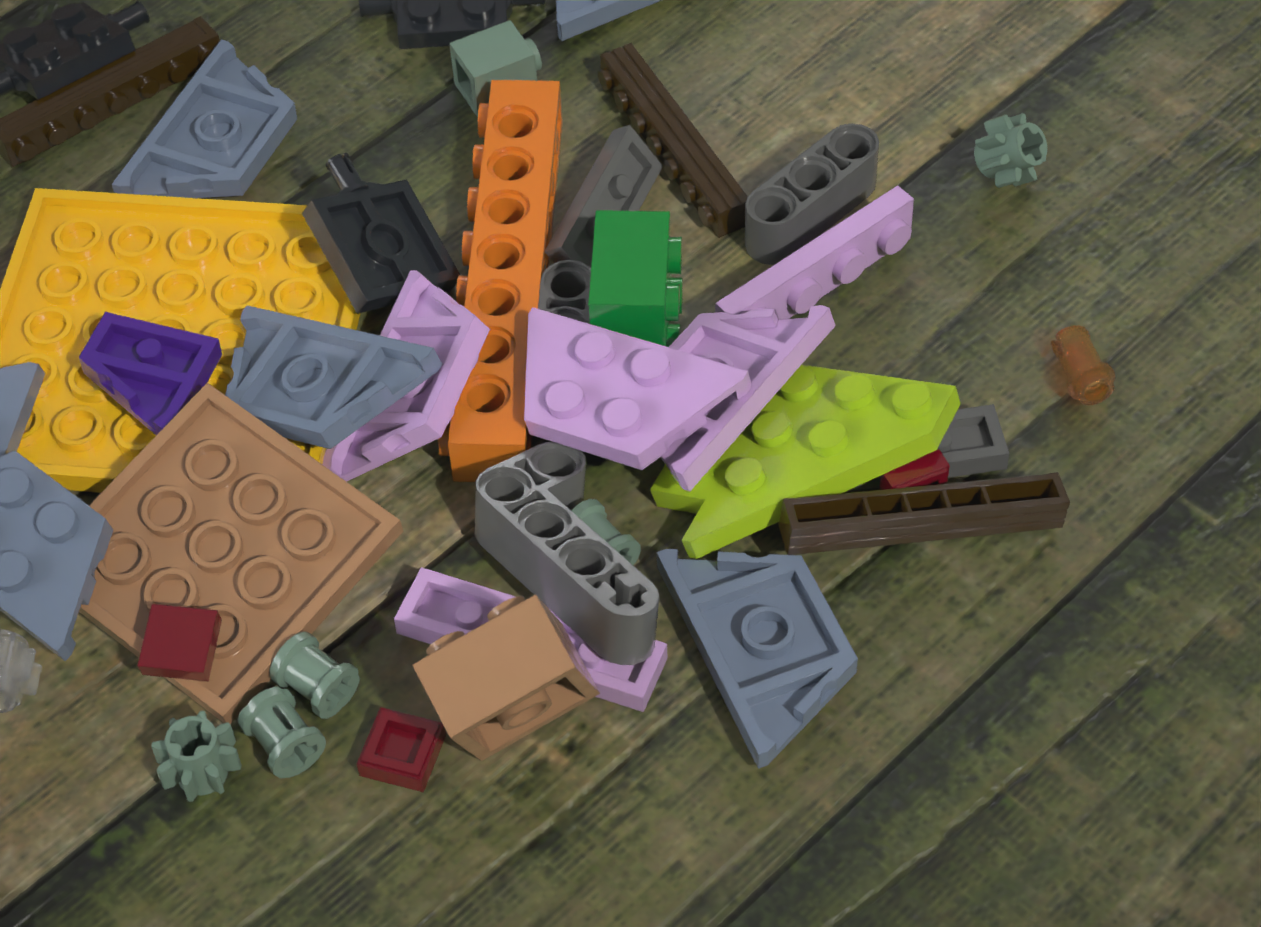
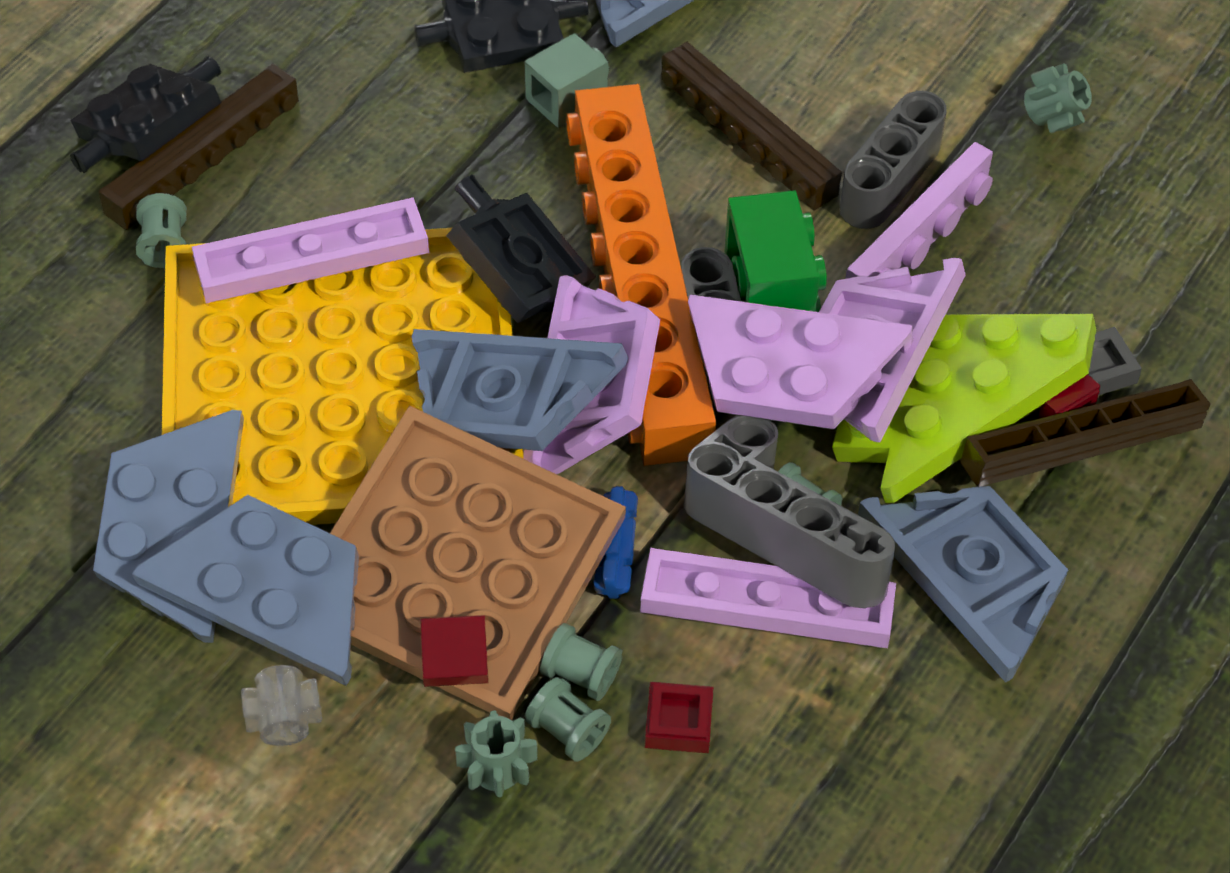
camera: 15 degrees left, 0 degrees up
dark purple wing [79,312,222,435] -> none
sand blue wing [112,39,297,198] -> none
medium nougat brick [412,594,600,761] -> none
dark grey plate [545,125,663,268] -> none
clear orange pin [1051,325,1116,405] -> none
none -> sand green bush [136,193,186,268]
none -> lavender plate [192,197,429,303]
none -> blue axle [594,486,638,599]

